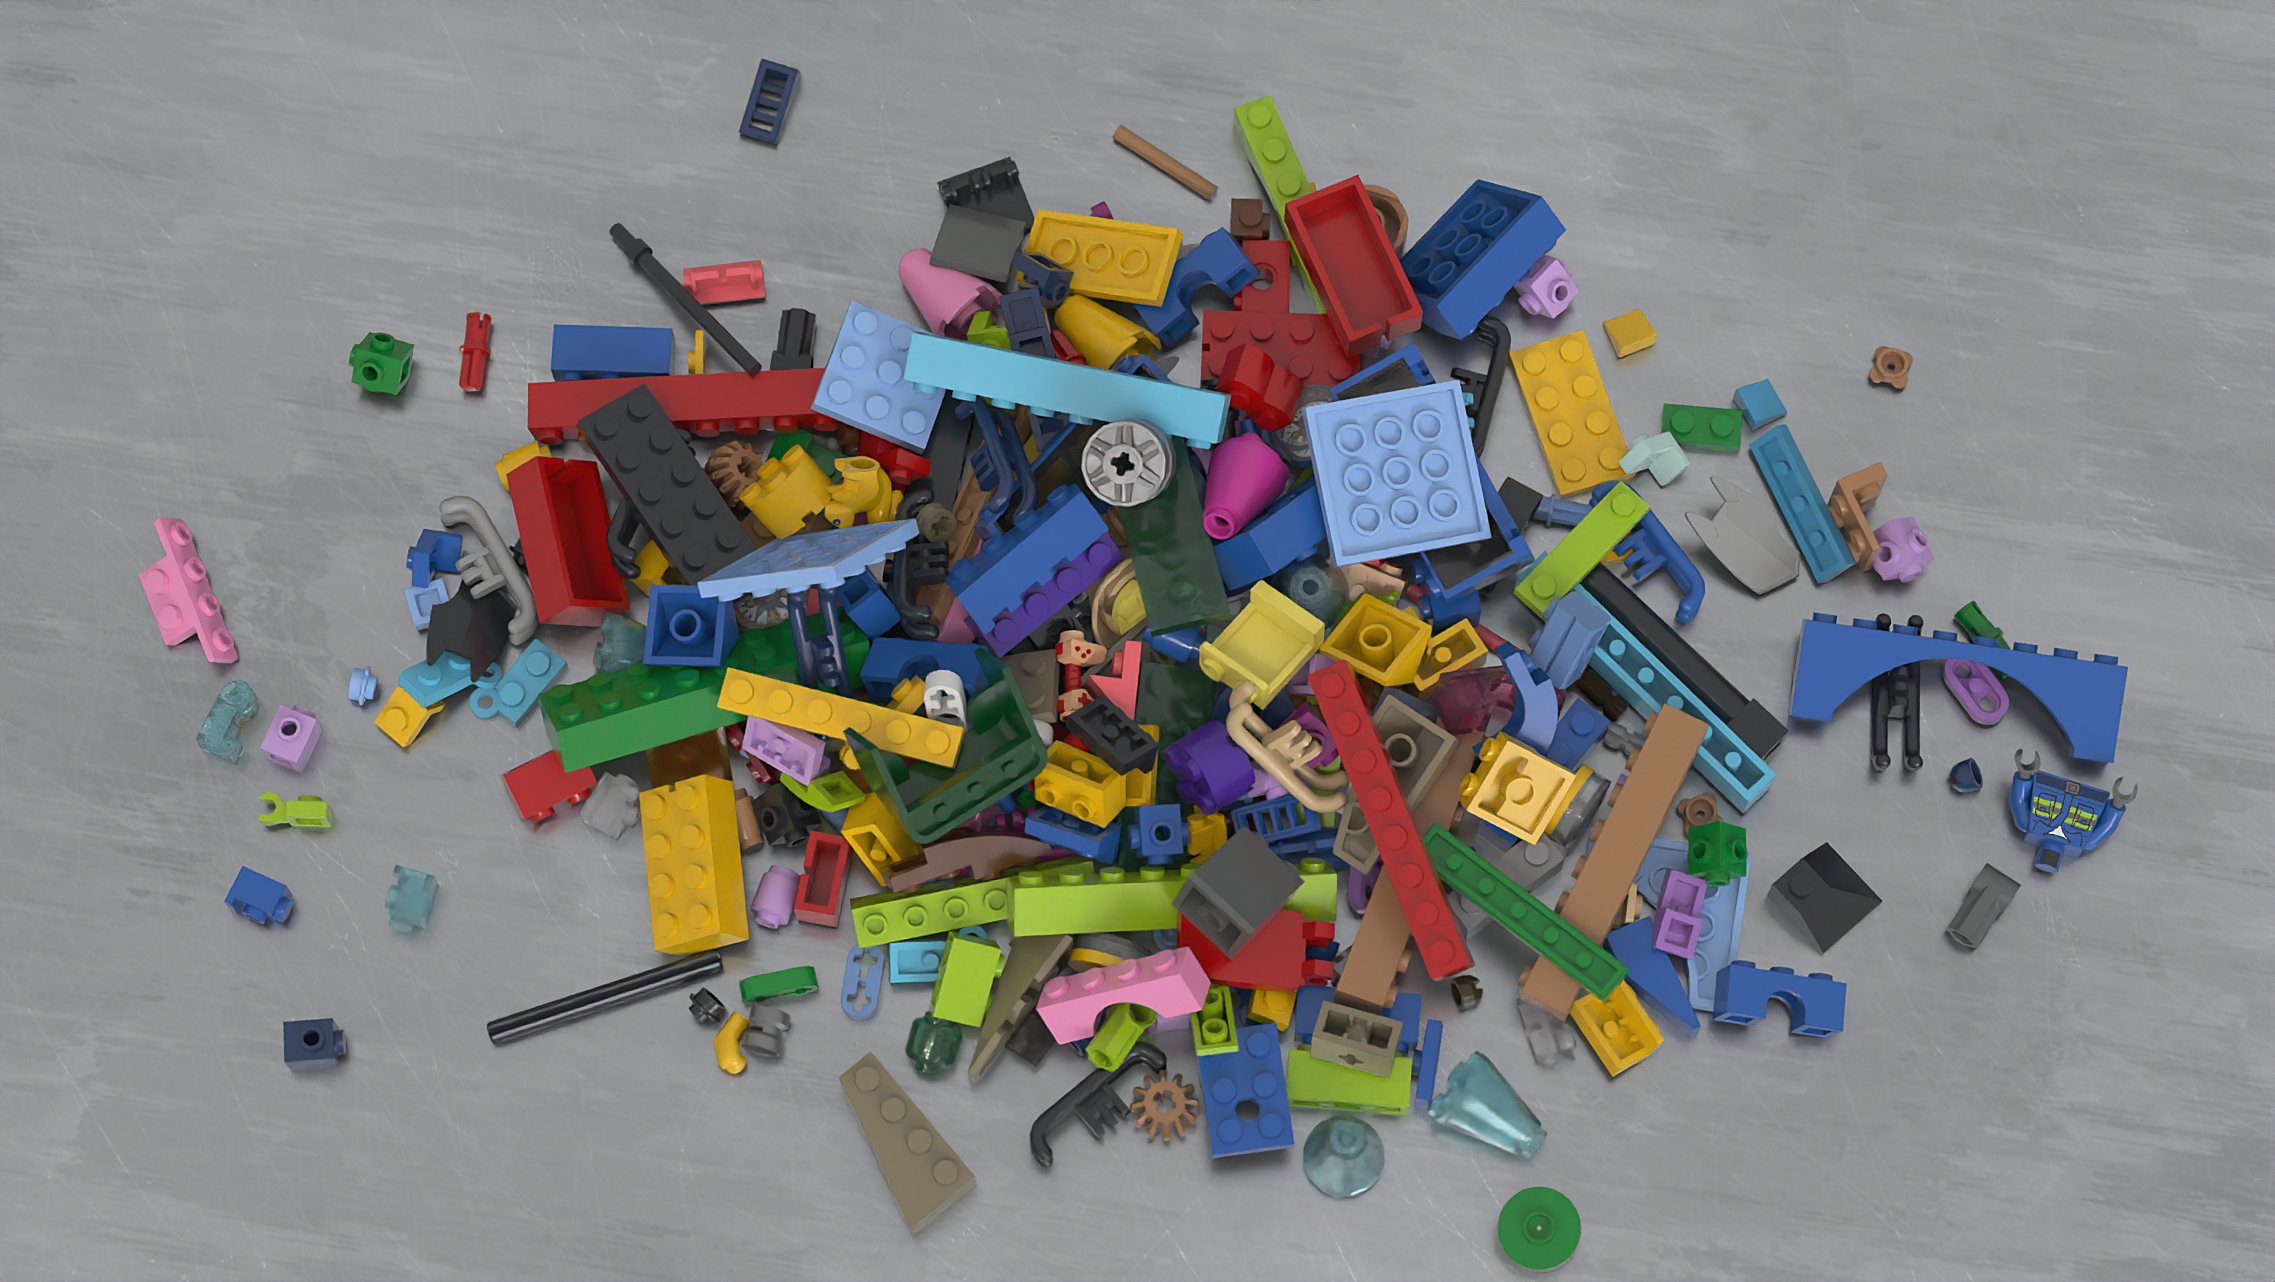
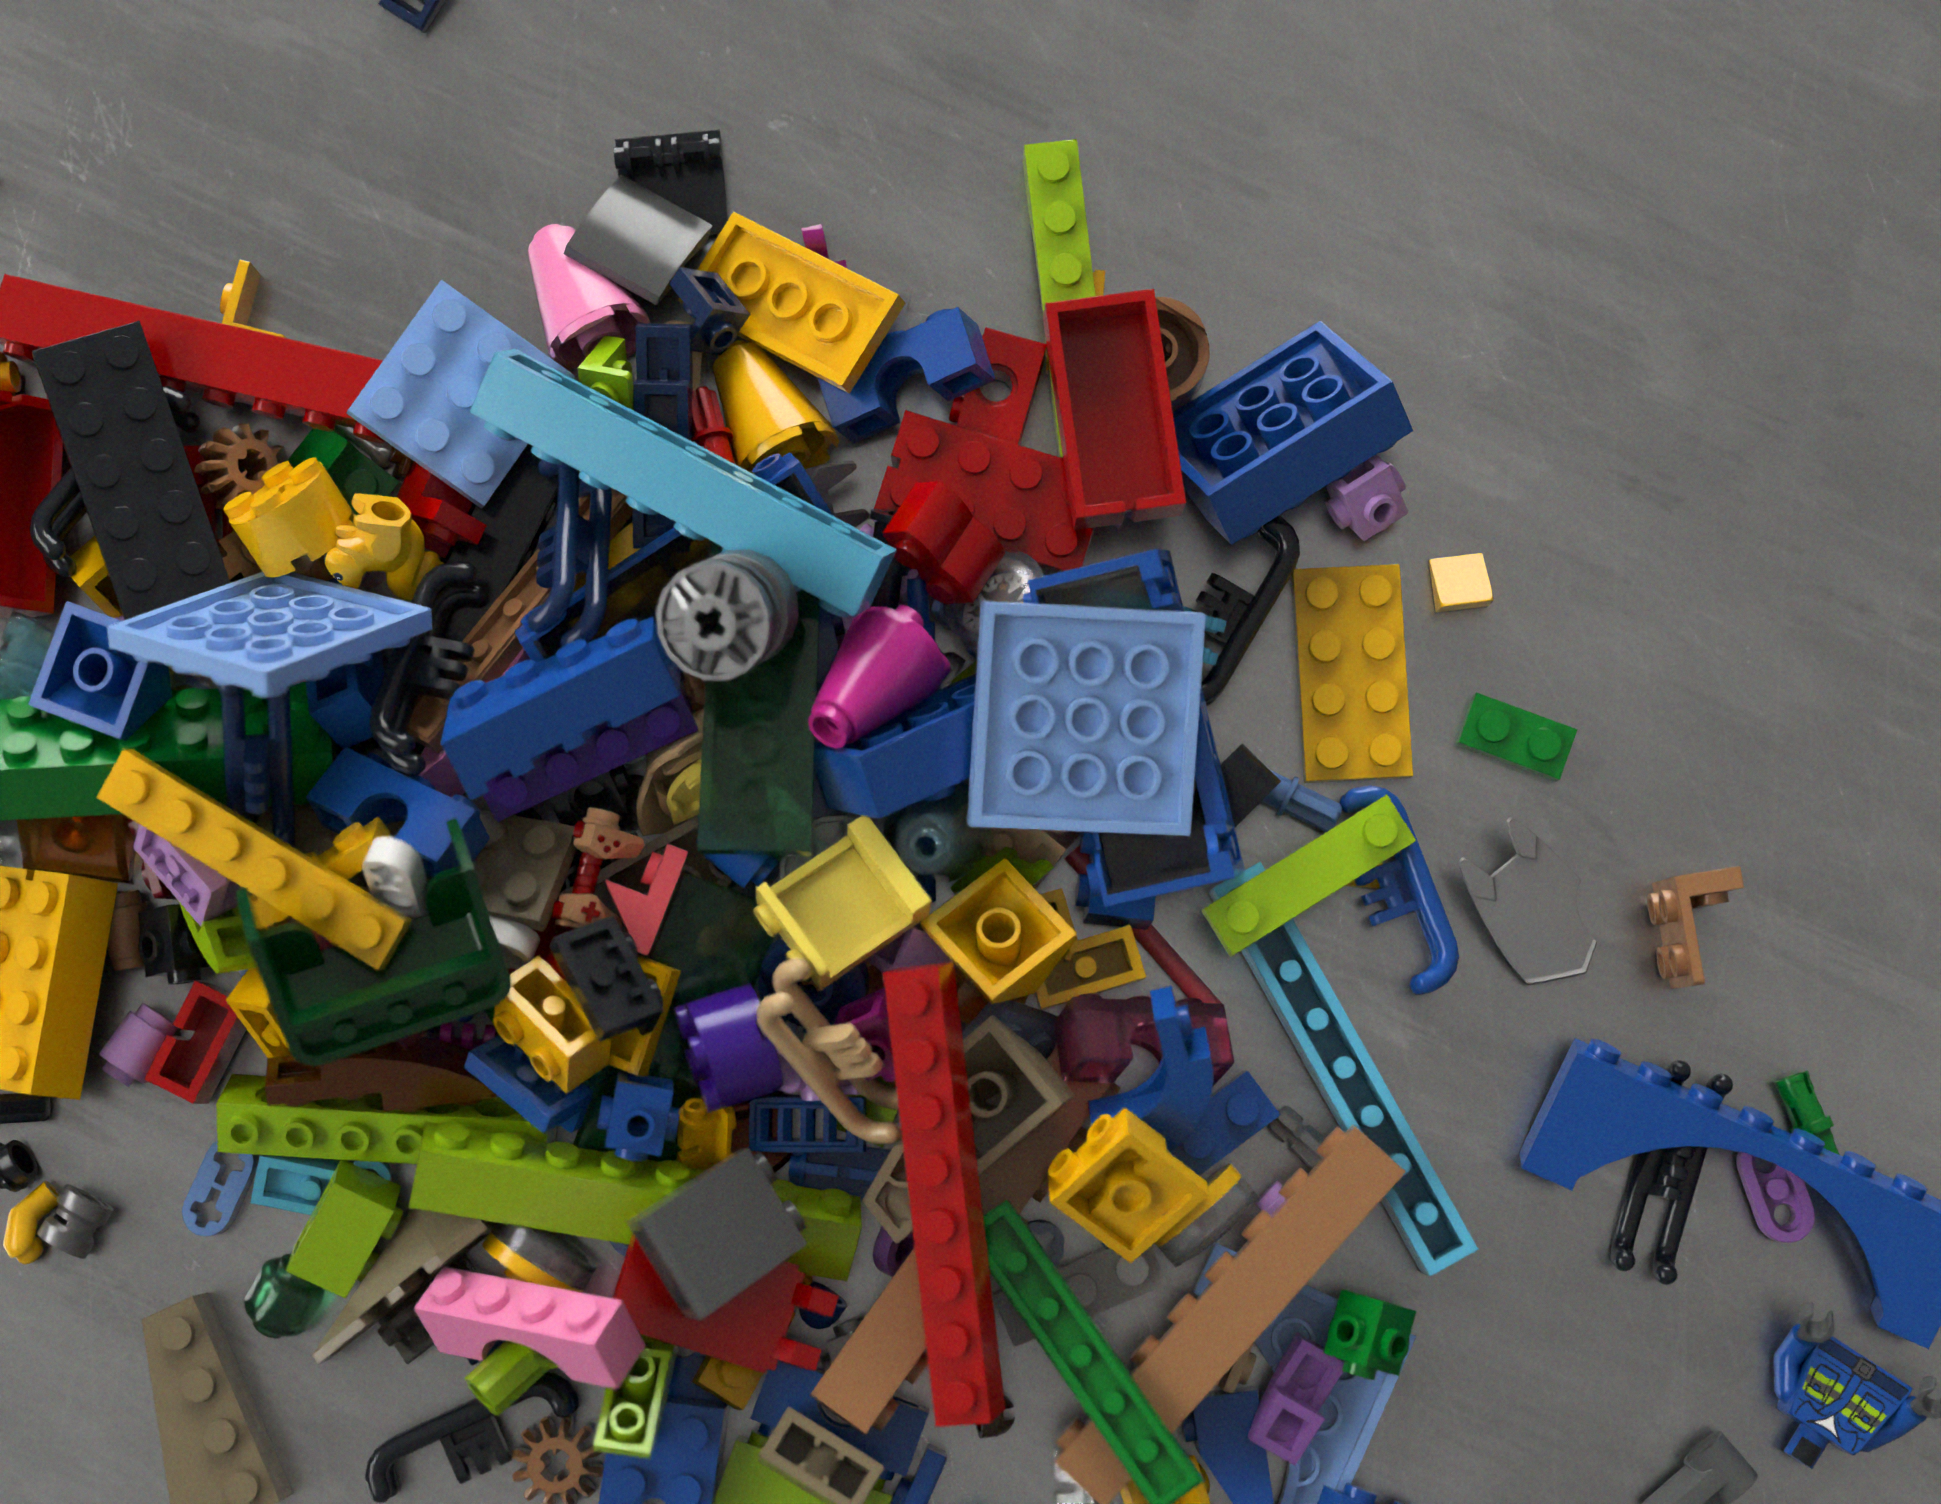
camera: 15 degrees right, 10 degrees up
blue brick [551,324,676,382] -> none
black bar [609,223,762,377] -> none
coral hinge [683,260,766,305] -> none
green beam [739,966,818,1005] -> none
black piece [770,308,817,371] -> none
dark tan bush [916,502,957,542] -> none
medium nougat bar [1113,125,1218,200] -> none
reddish brown brick [1230,198,1270,246] -> none
medium blue brick [1528,591,1611,690] -> none
dark brown axle [1575,668,1628,721] -> none
black brick [1579,561,1789,761] -> none
light aqua bracket [1618,432,1690,486] -> none
medium nougat plate [1677,792,1723,835] -> none
dark azure slope [1733,379,1787,431] -> none
dark azure plate [1749,424,1856,583] -> none
black slope [1767,842,1882,955] -> none
medium nougat plate [1869,346,1913,389] -> none
lavender brick [1872,517,1934,583] -> none
dark blue hinge [1949,758,1983,793] -> none

